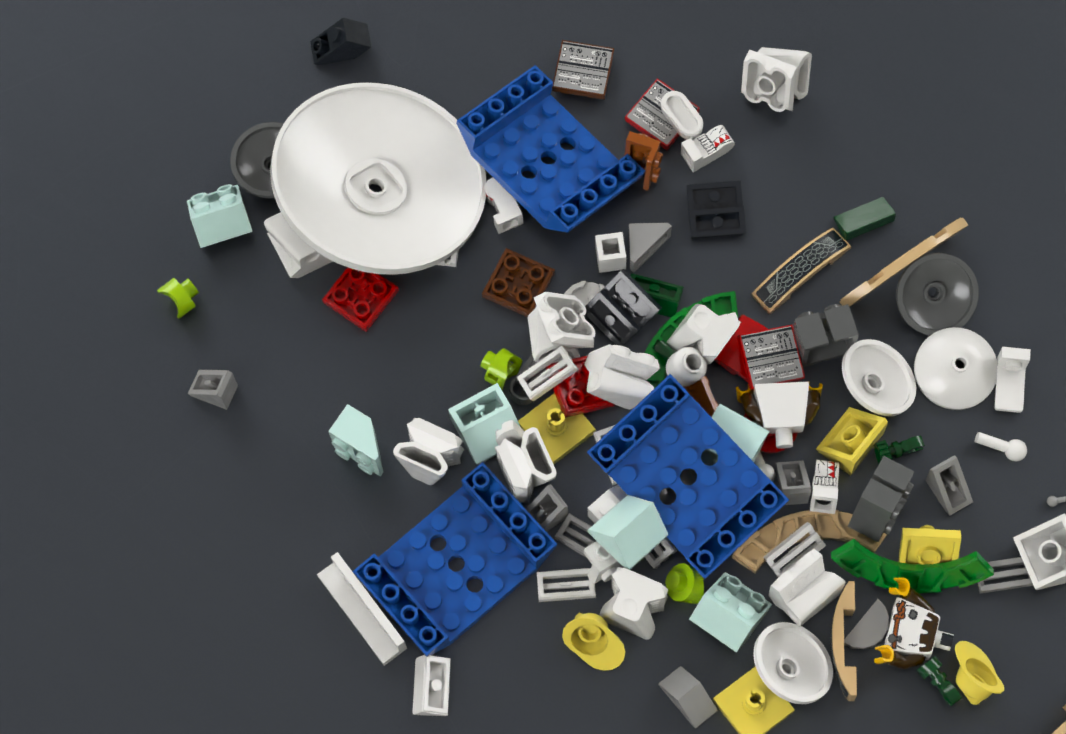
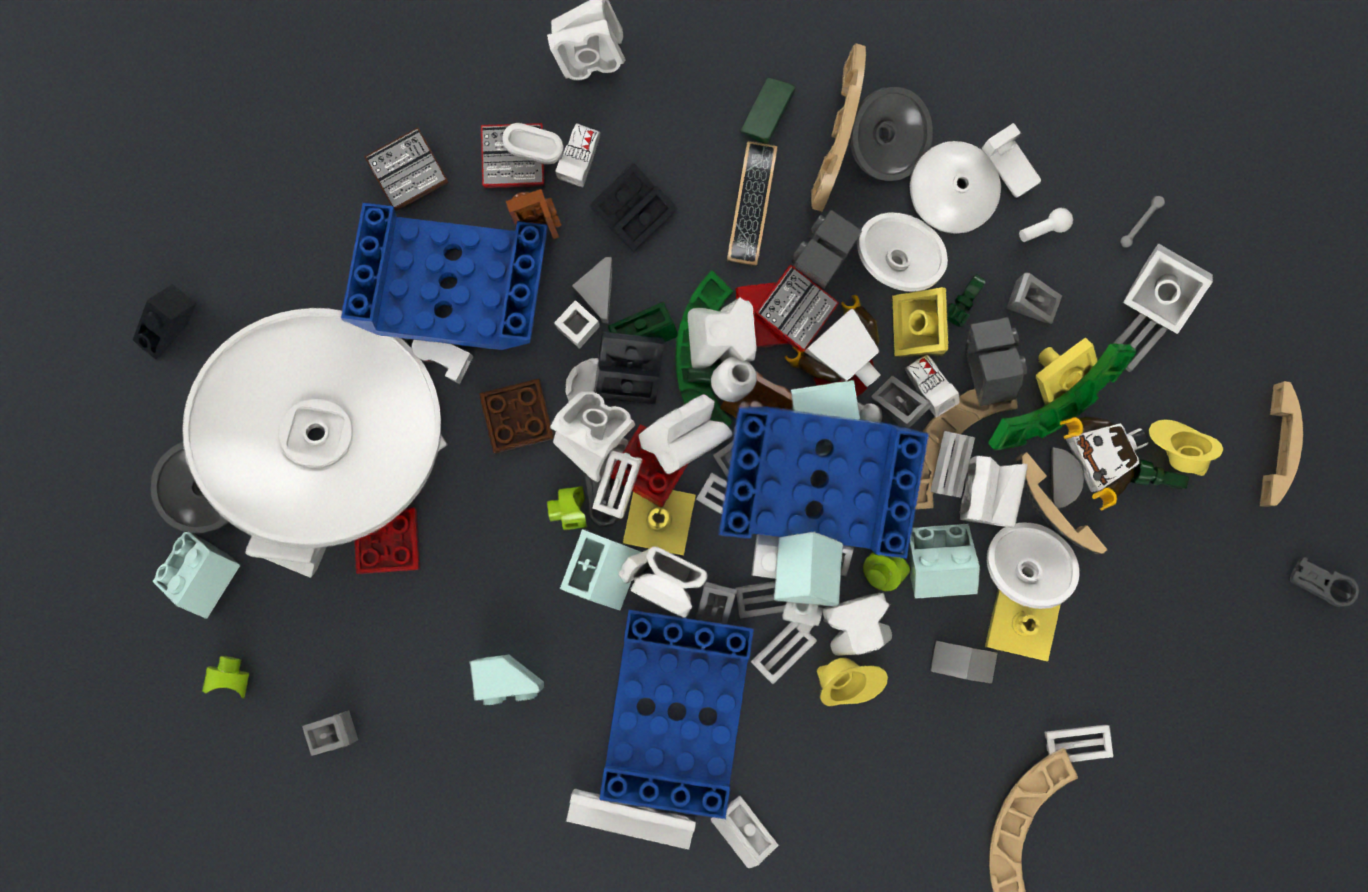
camera: 45 degrees left, 15 degrees up
white piece [393,418,464,485] -> none

